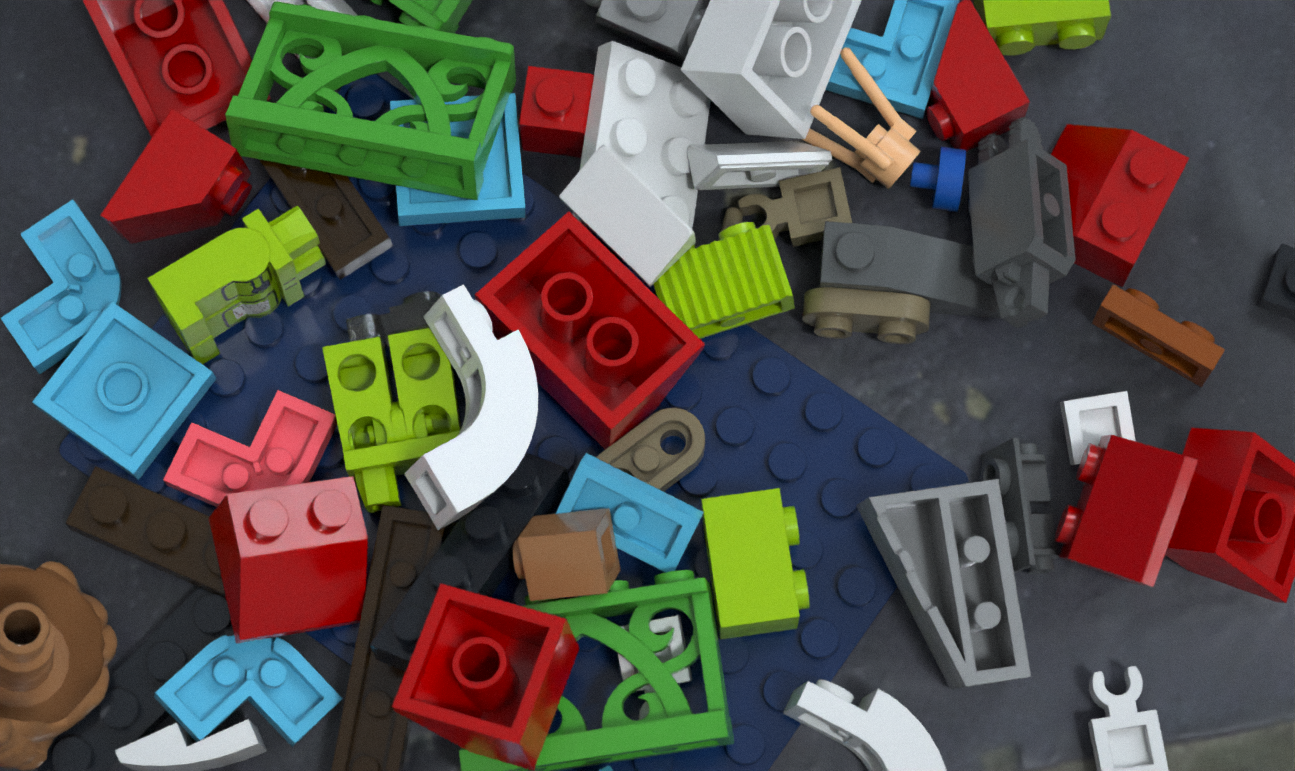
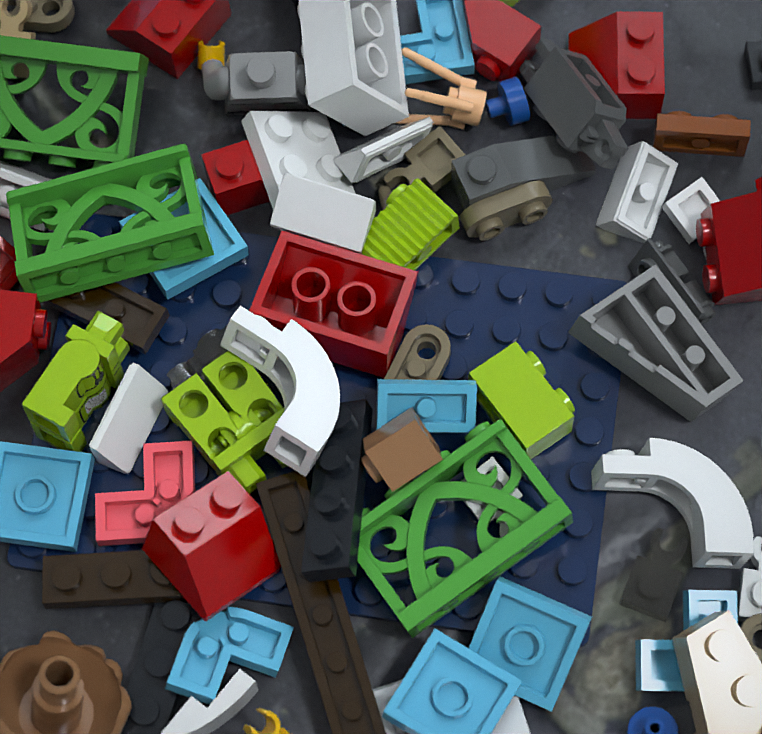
camera: 25 degrees left, 5 degrees down
red slope [392,584,579,771] -> none
none -> white slope [89,363,169,474]
none -> white slope [596,141,678,243]

